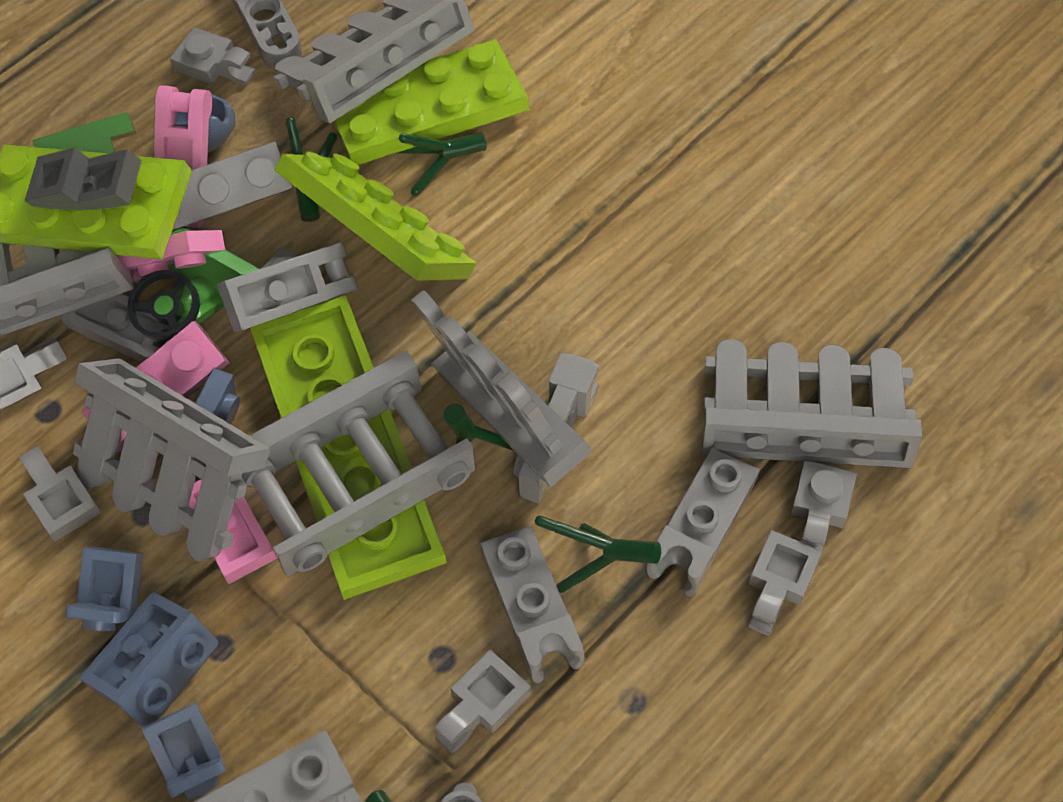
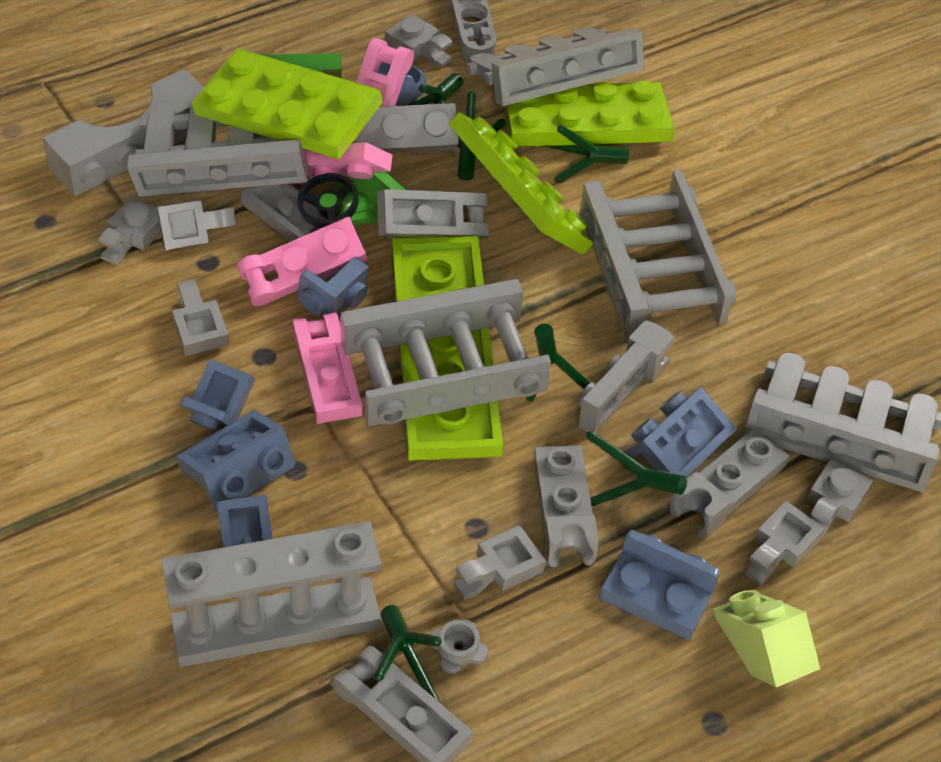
camera: 10 degrees right, 10 degrees down
dark grey slope [25,148,141,210] -> none
light grey fence [73,358,271,561] -> none
light grey fence [411,290,592,487] -> none
none -> dark green plant [406,73,463,106]
none -> light grey fence [580,170,736,339]
none -> sand blue bracket [599,530,720,641]
none -> sand blue bracket [624,387,737,478]
none -> yellowish green slope [713,590,820,687]

